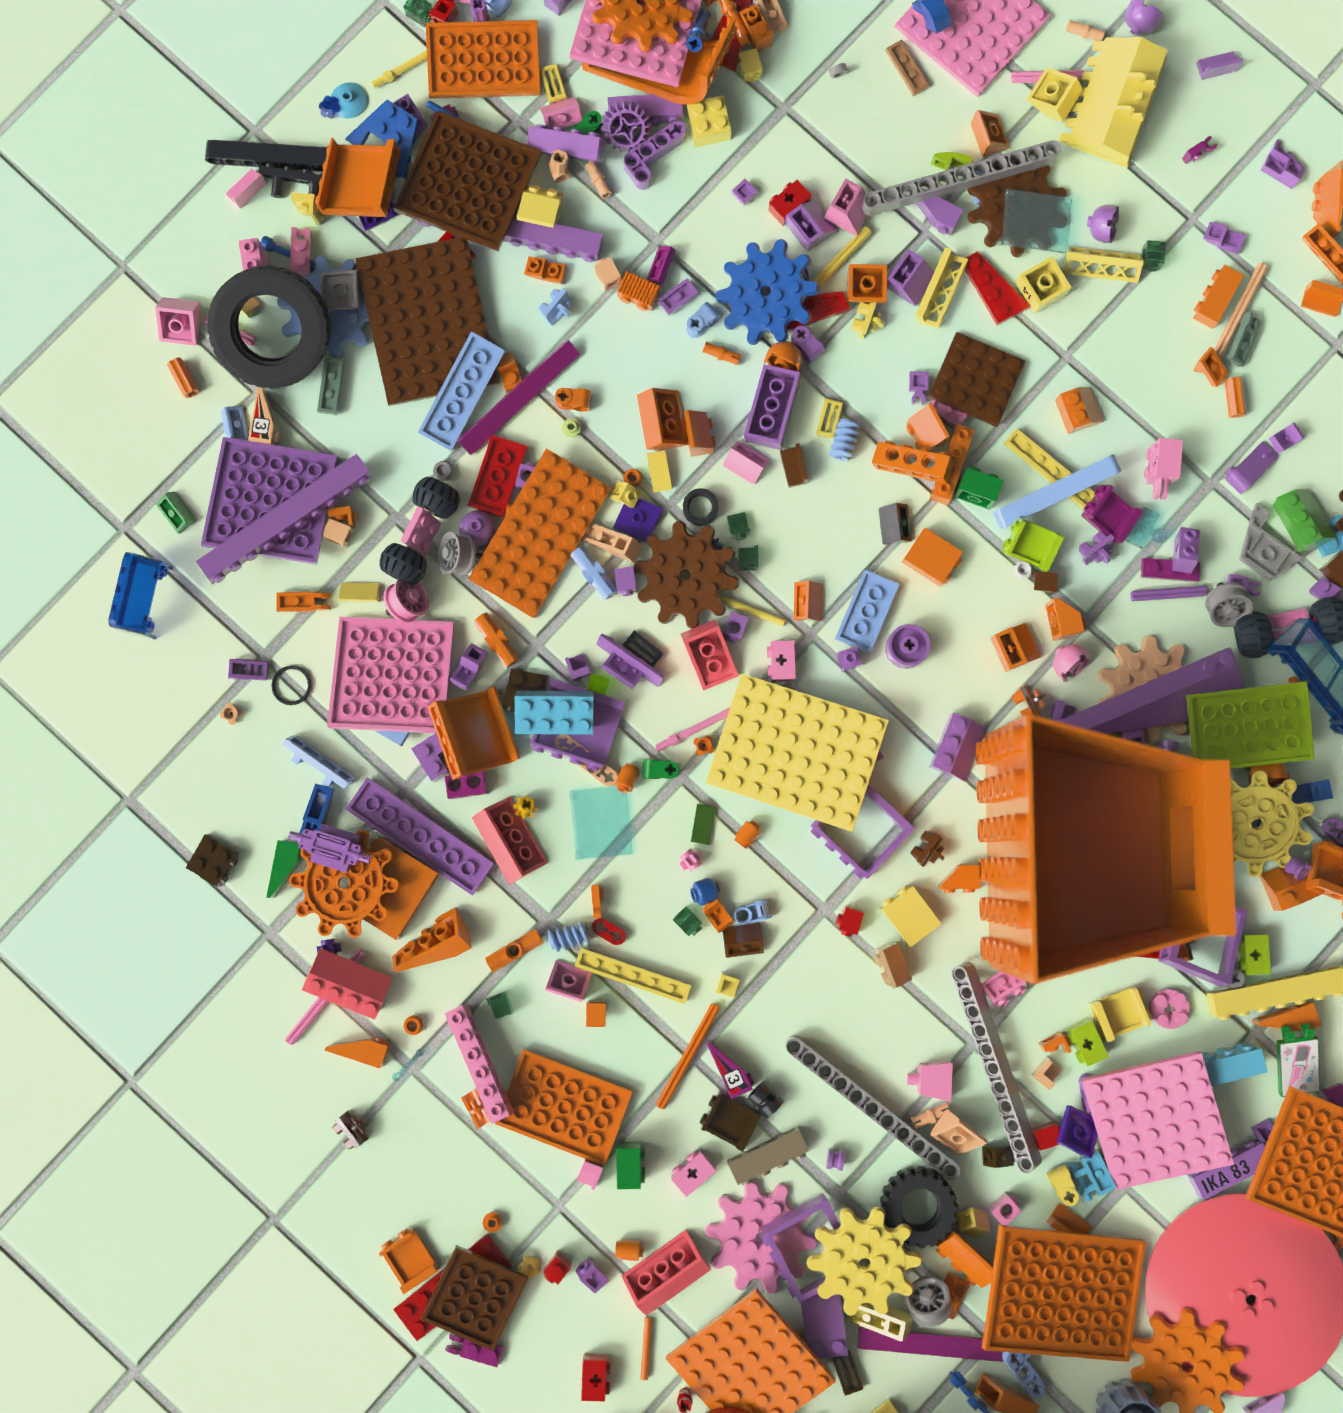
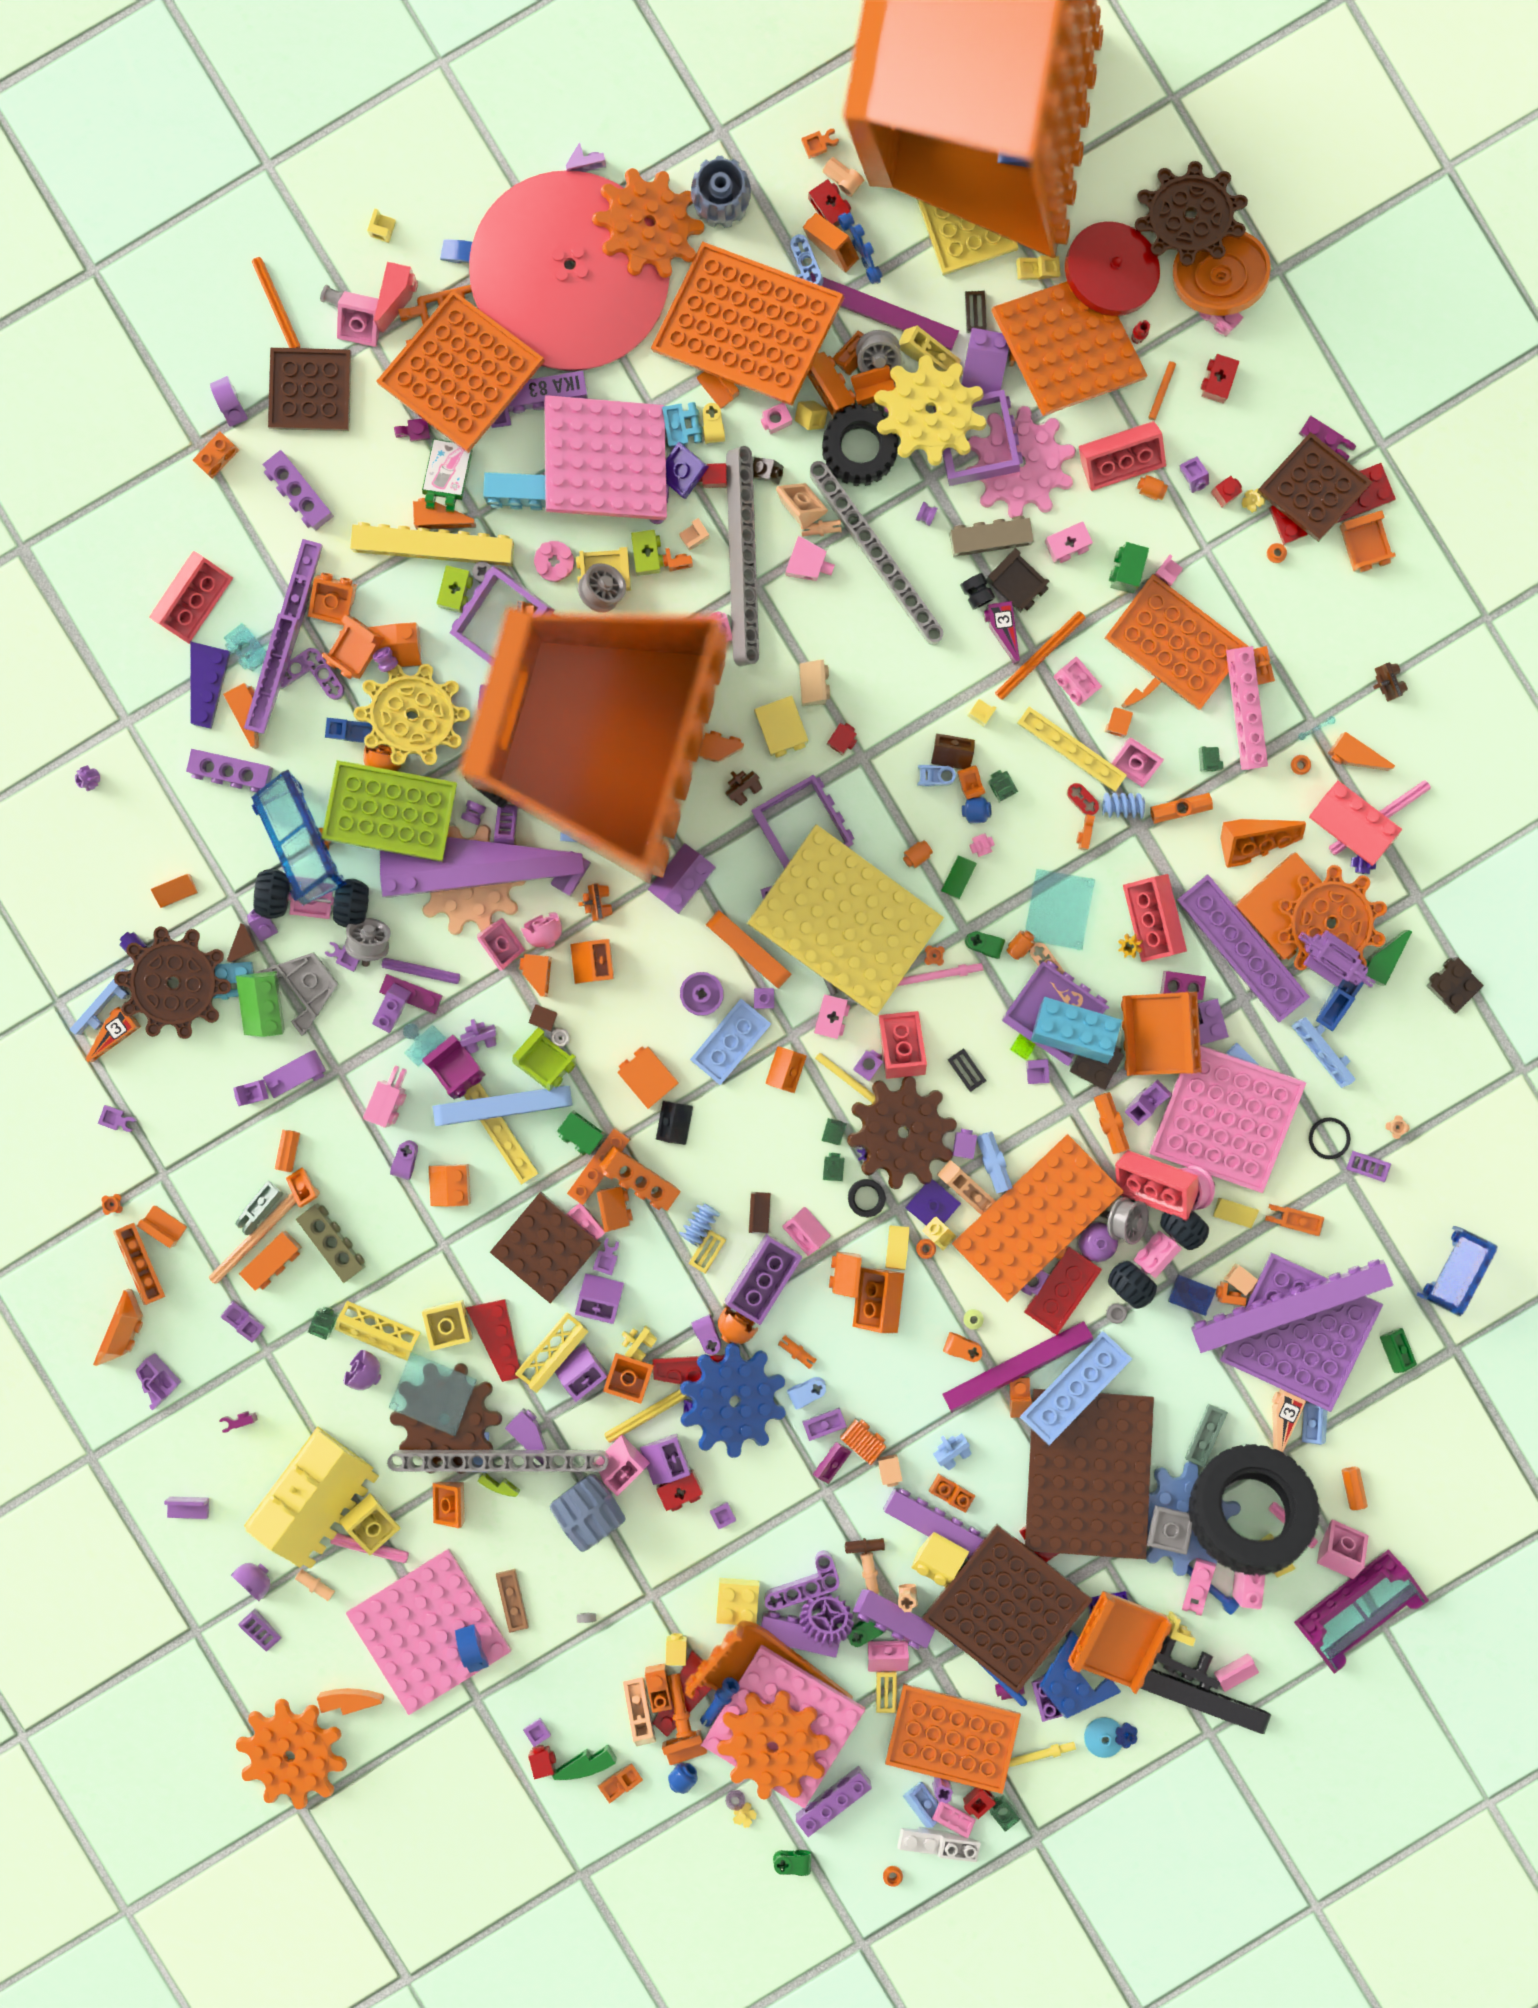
camera: 170 degrees left, 5 degrees up
medium lavender bracket [596,633,664,690] -> none
none -> olive brick [296,1203,366,1283]
none -> medium lavender piece [390,1140,418,1180]
none -> bright pink slope [477,917,525,971]
none -> sand blue wheel [549,1474,626,1552]
none -> medium lavender slope [574,1273,624,1324]
none -> light grey wheel [578,563,626,613]
none -> orange beam [705,910,792,989]
none -> reddish brown axle [844,1538,885,1554]
none -> orange panel [850,365,895,406]
none -> bright pink bracket [1053,656,1102,706]
none -> coral slope [1115,1150,1199,1220]
none -> orange slope [1121,678,1161,708]
none -> clear blue plate [1168,1274,1216,1316]
none -> windscreen [1294,1549,1429,1674]

